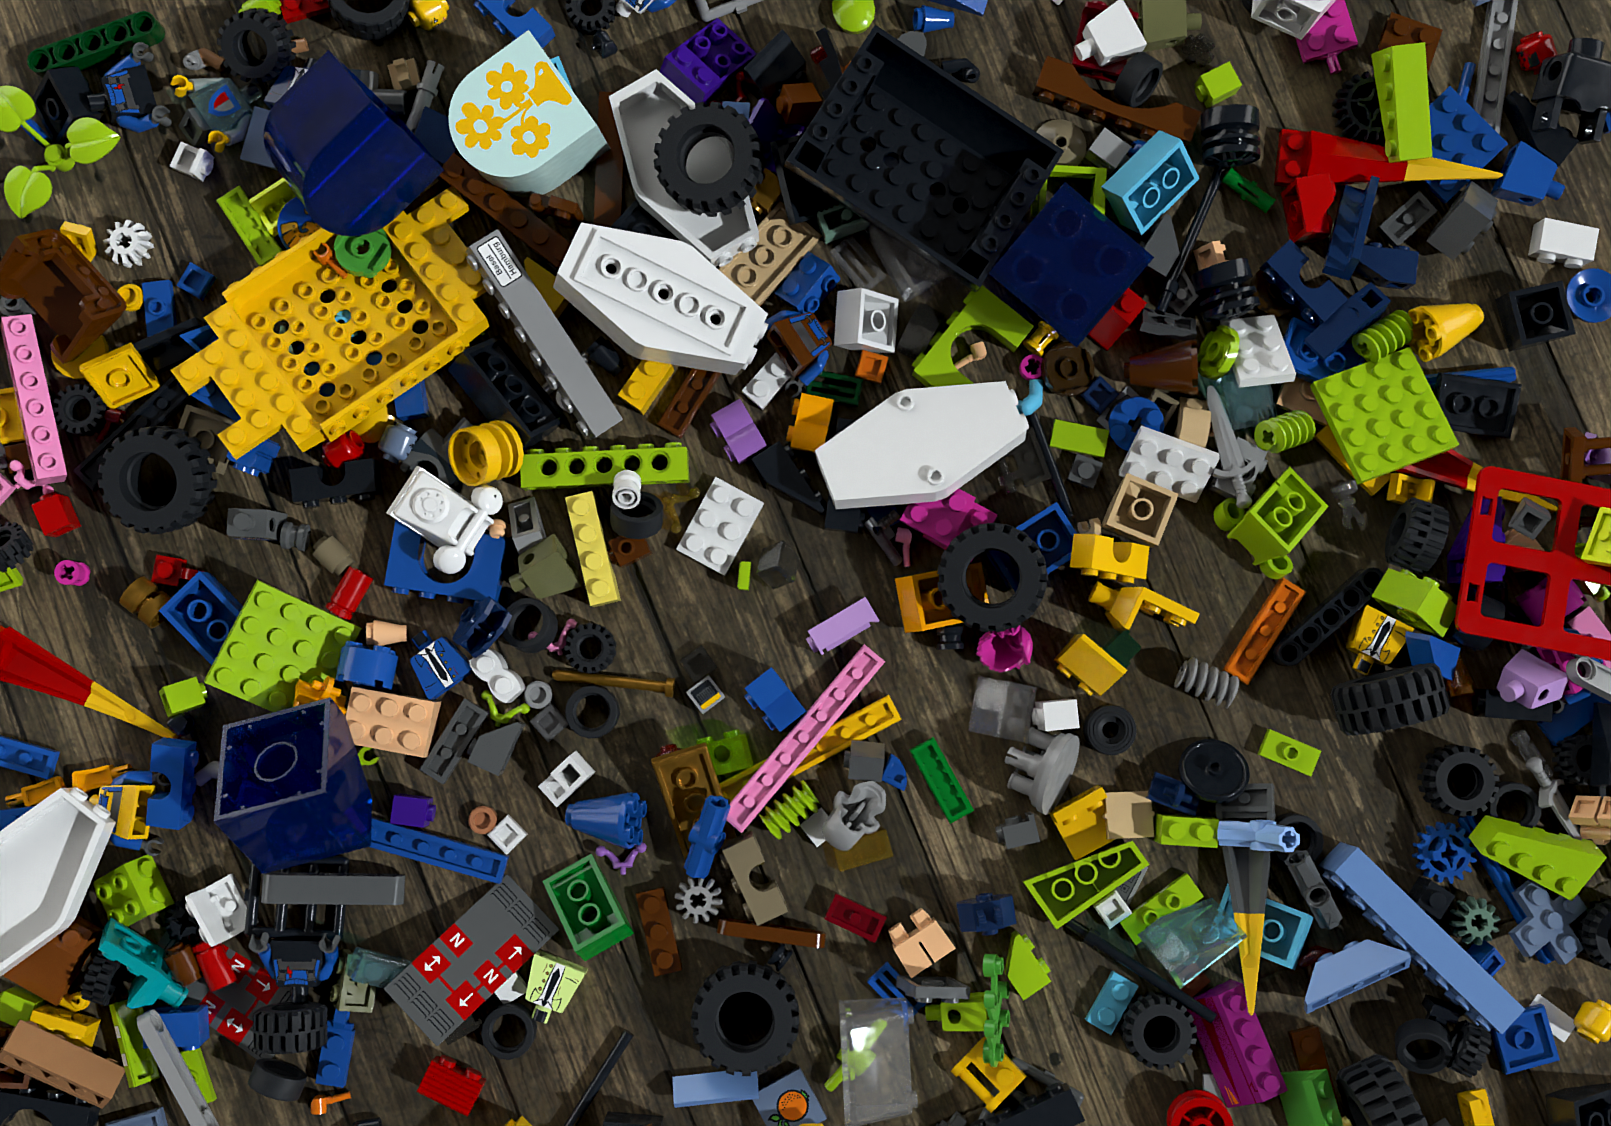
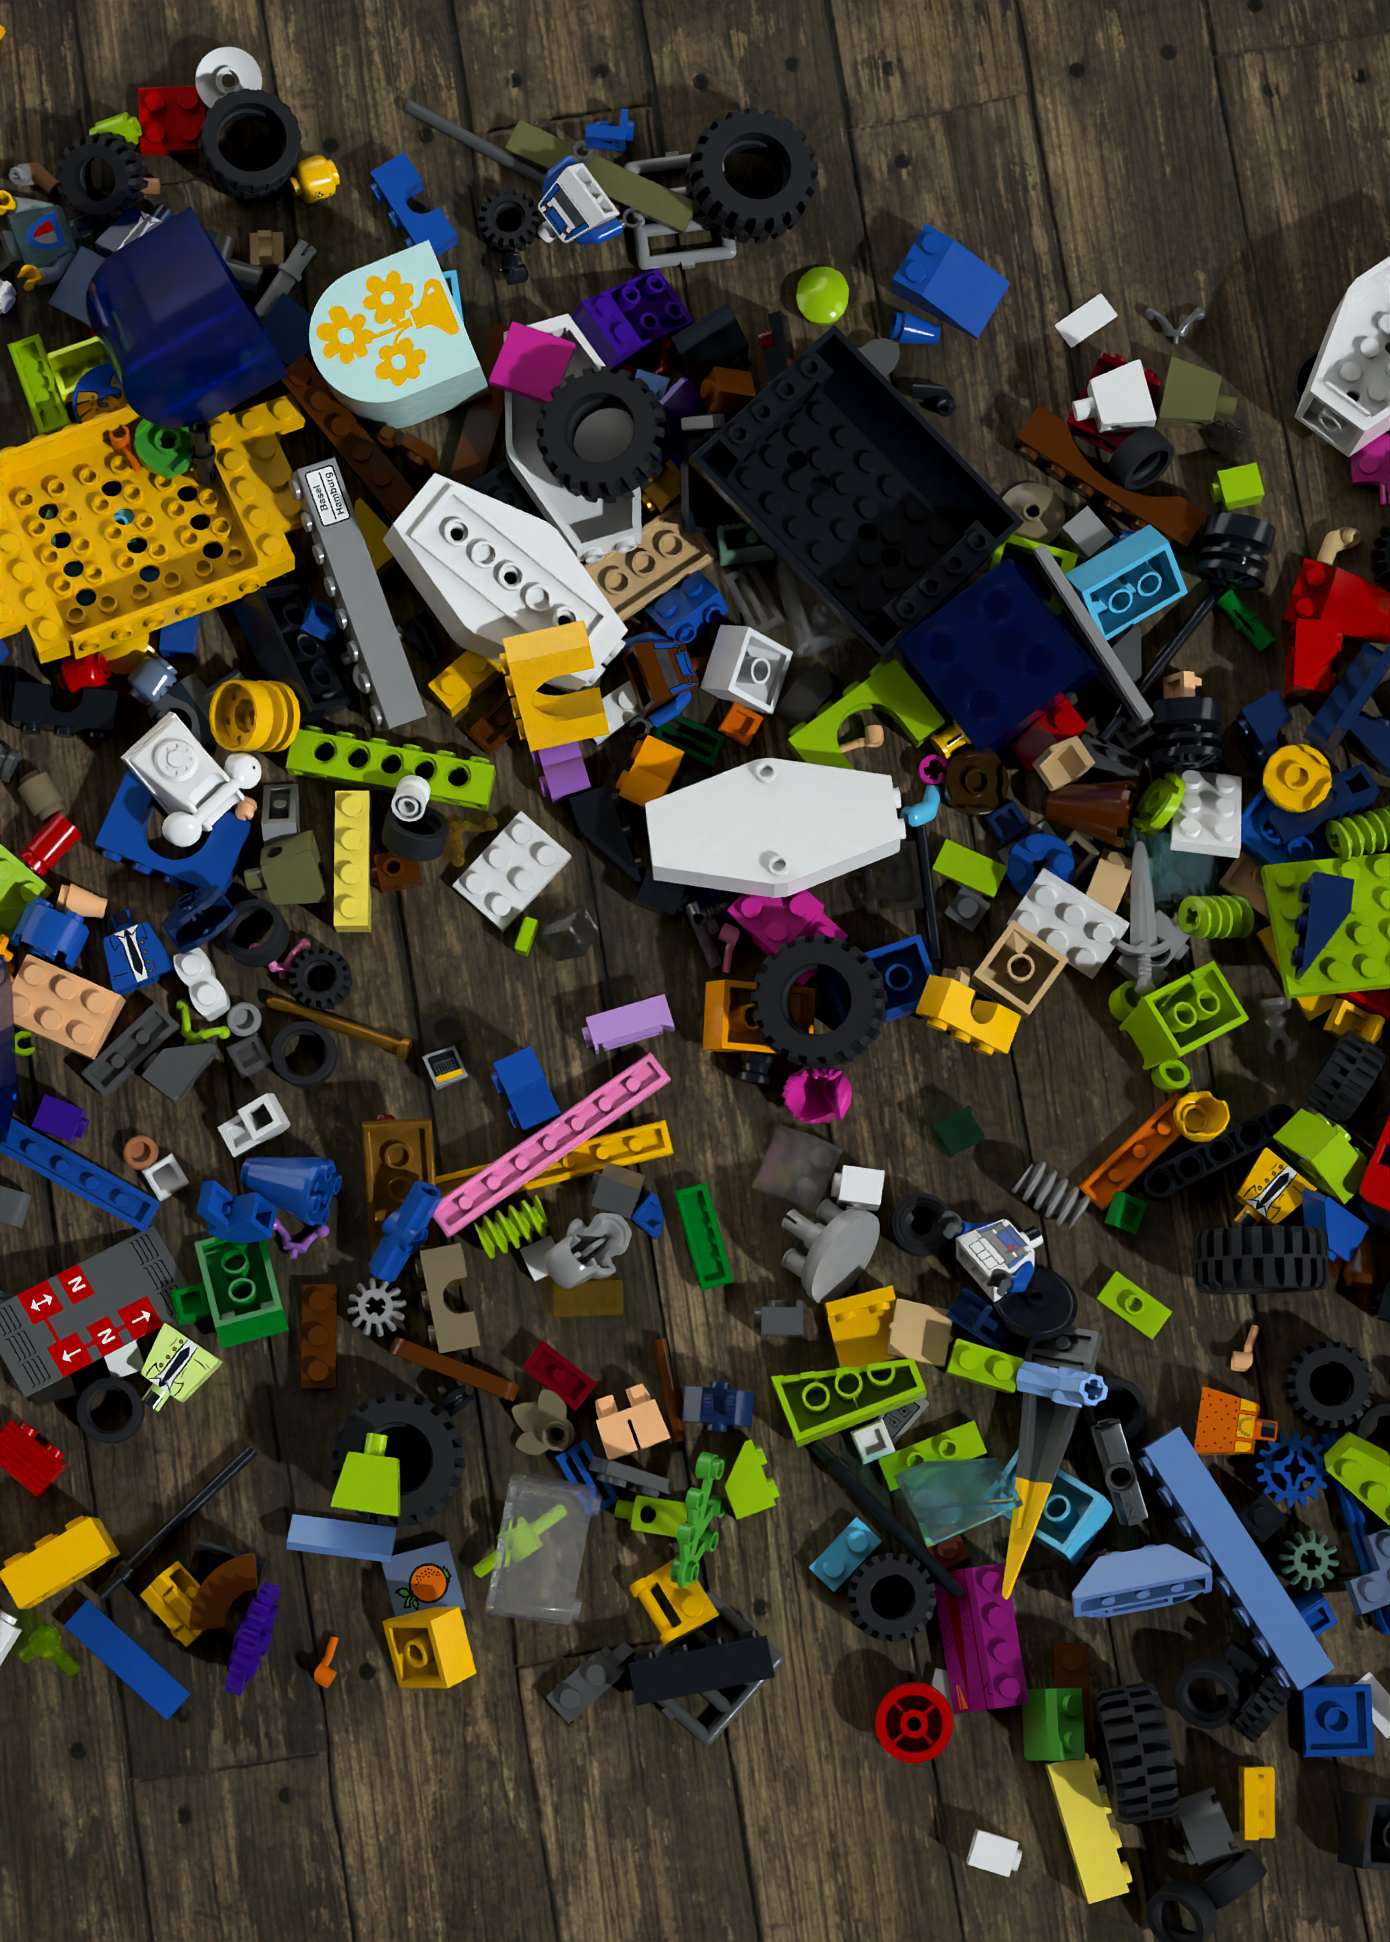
camera: 15 degrees right, 5 degrees down
clear neon green brick [696,729,754,775] -> none
yellow slope [1054,633,1127,696] -> none
yellow plate [1088,581,1200,631] -> none
none -> green tile [169,1283,212,1326]
none -> black pin [188,420,216,486]
none -> blue brick [196,1180,277,1243]
none -> blue tile [300,598,338,644]
none -> lime torso [331,1433,401,1517]
none -> dark pink tile [489,321,576,404]
none -> yellow arch [499,620,610,752]
none -> dark tan plate [512,1388,575,1455]
none -> reddish brown bar [653,1338,686,1443]
none -> white tile [681,413,725,431]
none -> torso [937,1210,1043,1302]
none -> light grey tile [1031,543,1154,727]
none -> tan panel [1032,735,1095,791]
none -> green plate [1104,1190,1148,1235]
none -> yellow hair [1173,1091,1230,1142]
none -> orange torso [1194,1387,1278,1456]
none -> light nougat hand [1231,1325,1260,1372]
none -> yellow tile [1262,744,1332,813]
none -> dark blue slope [1291,871,1354,980]
none -> tan arm [1316,527,1361,566]

